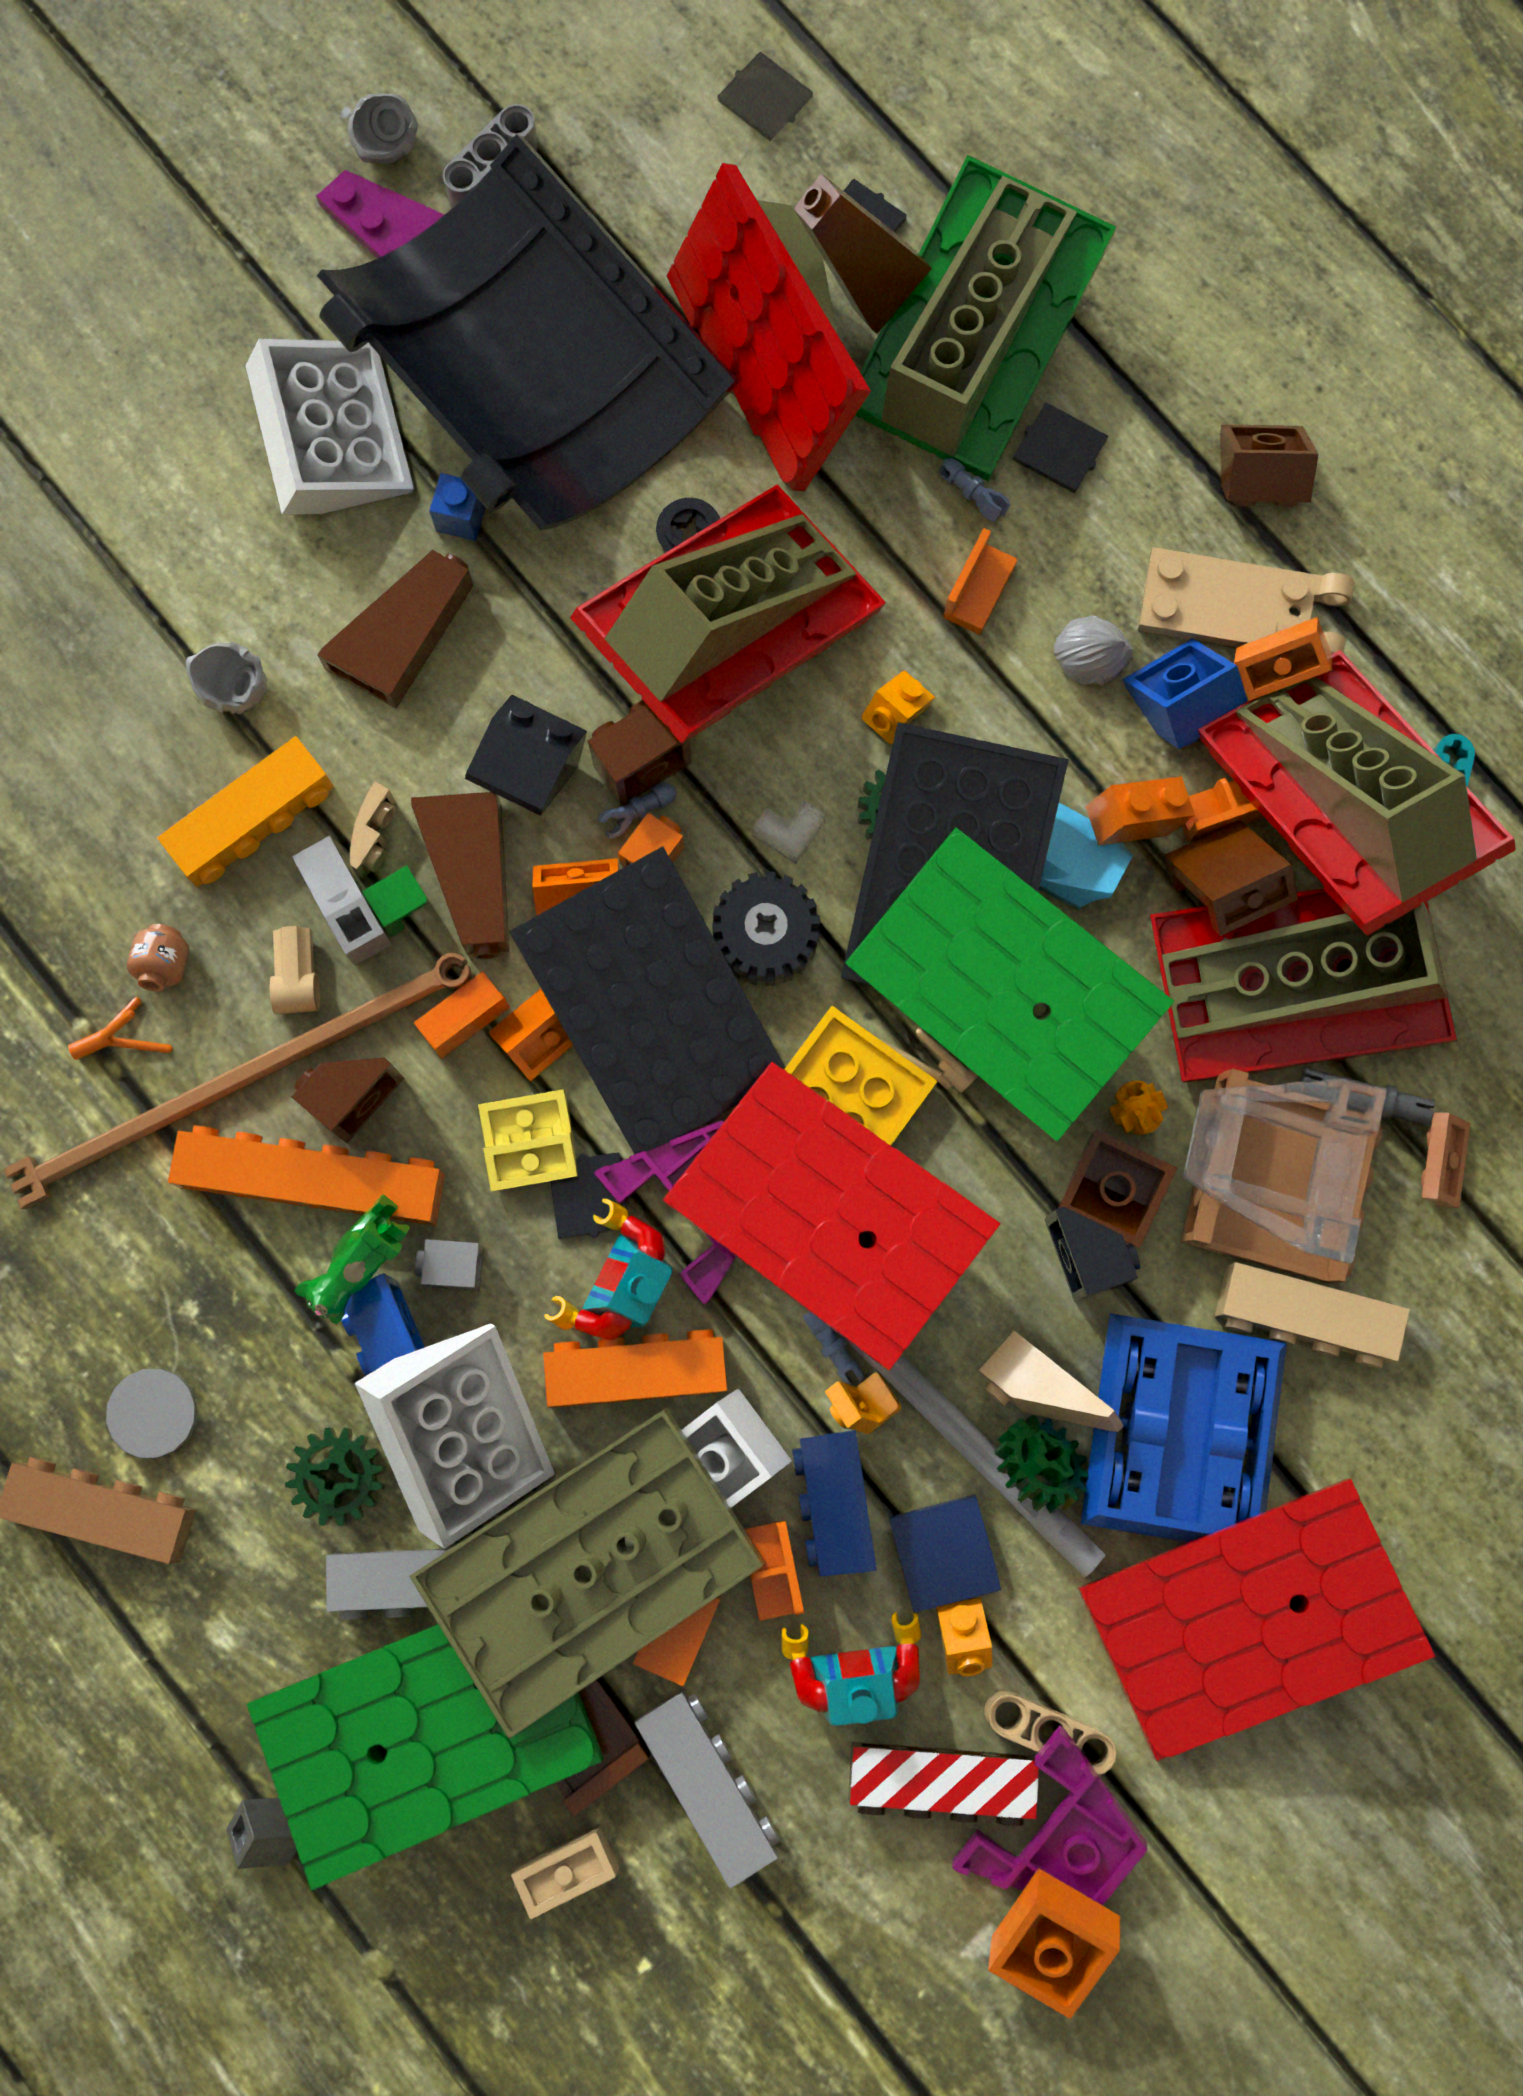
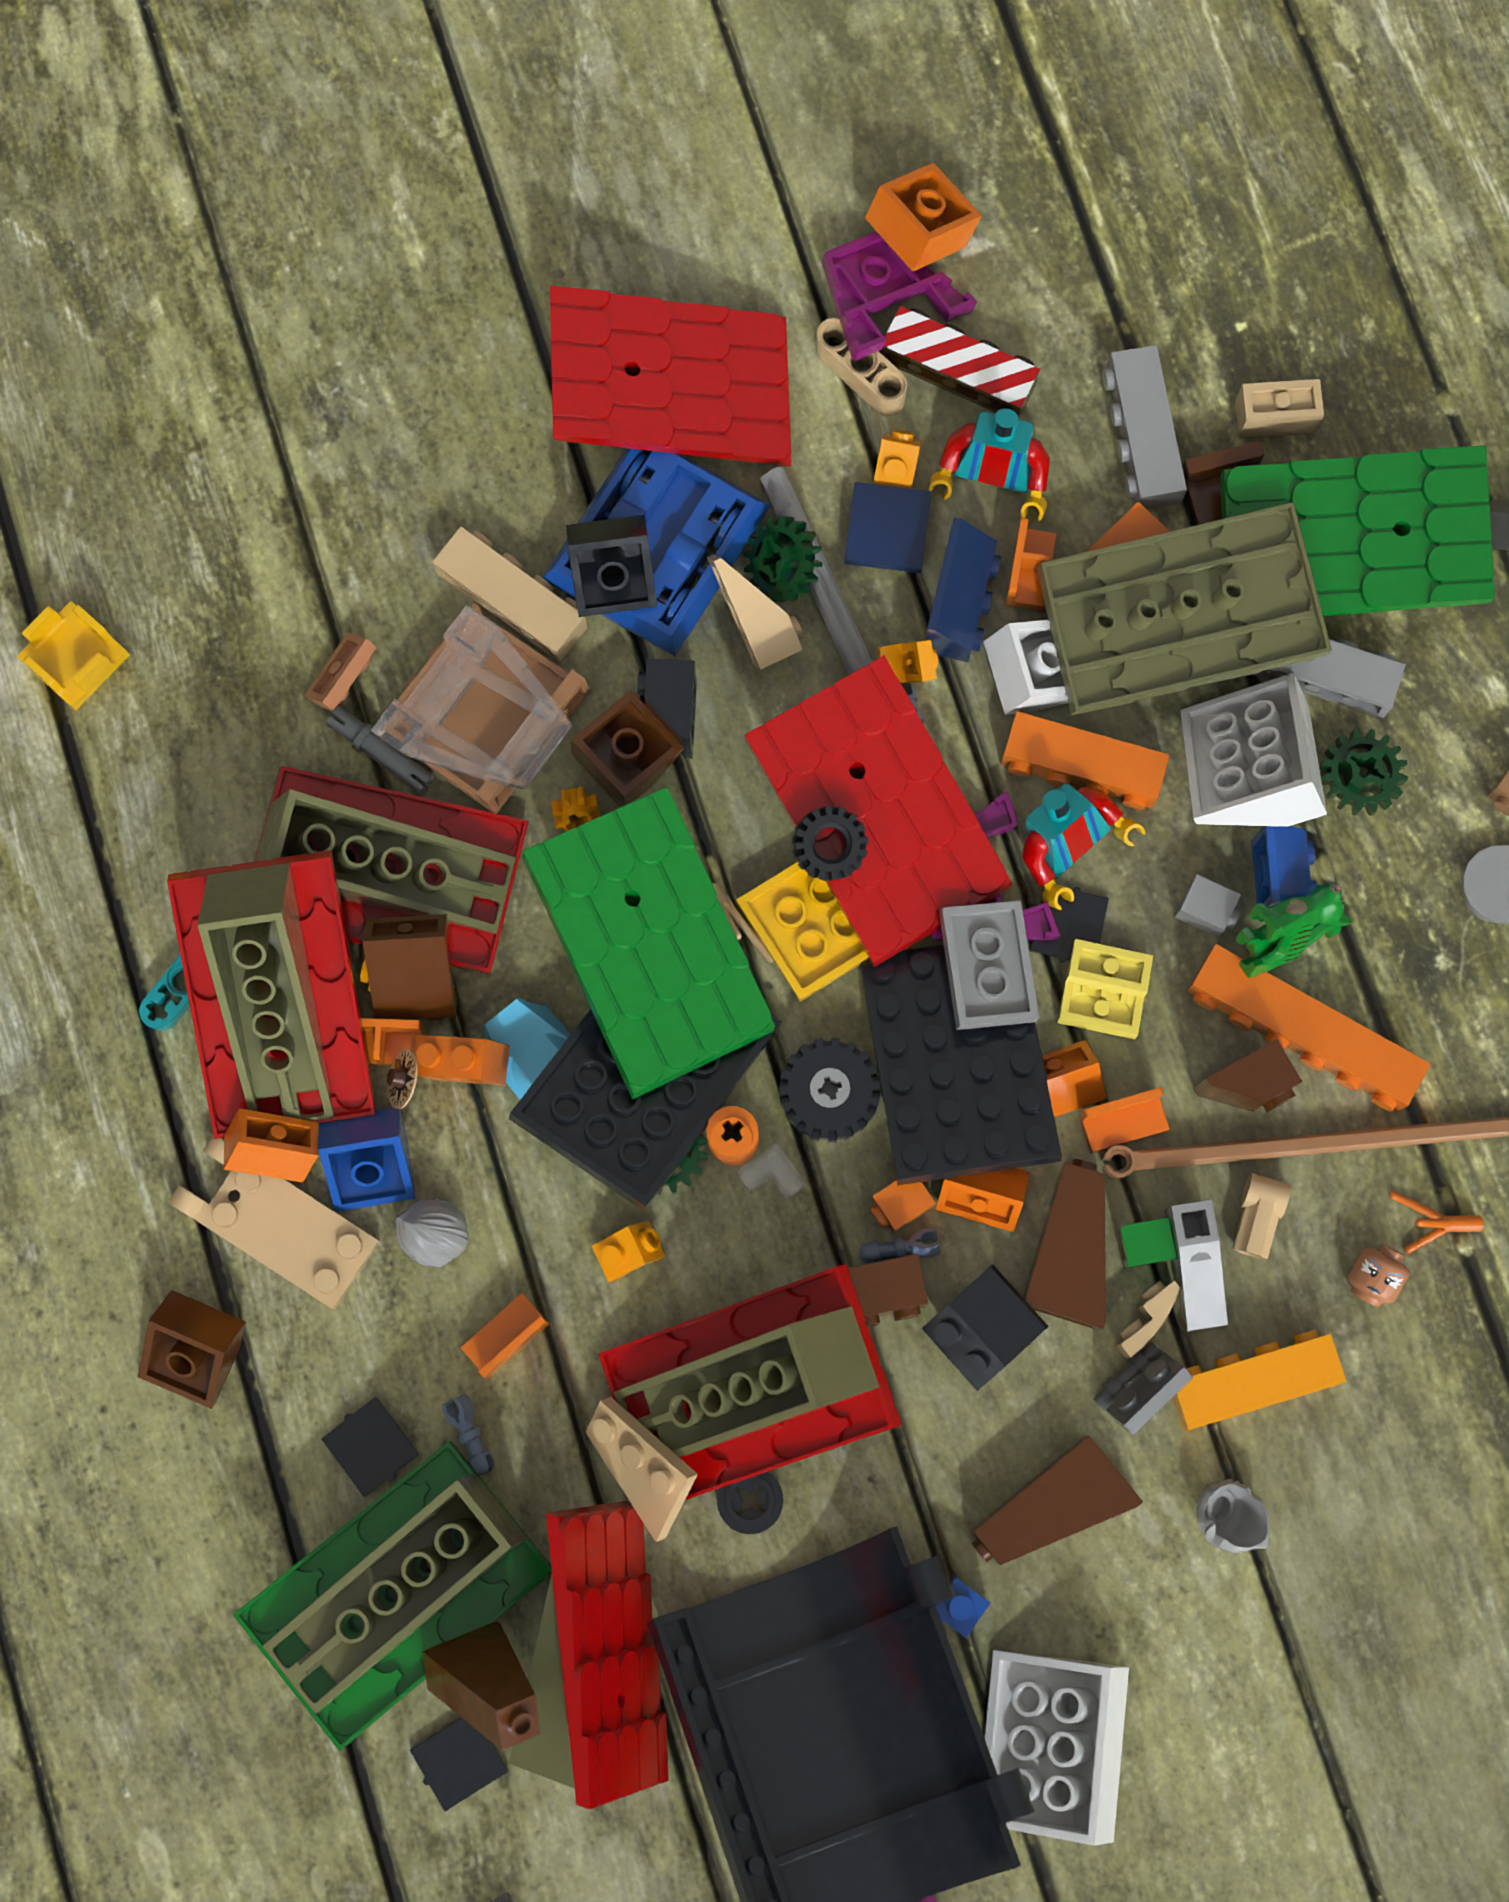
camera: 155 degrees left, 0 degrees up
none -> piece [387,1049,418,1109]
none -> black slope [566,514,657,617]
none -> tan wing [585,1397,698,1542]
none -> orange piece [706,1106,759,1166]
none -> black tyre [792,806,869,881]
none -> light grey plate [939,901,1039,1030]
none -> dark grey plate [1093,1342,1193,1436]

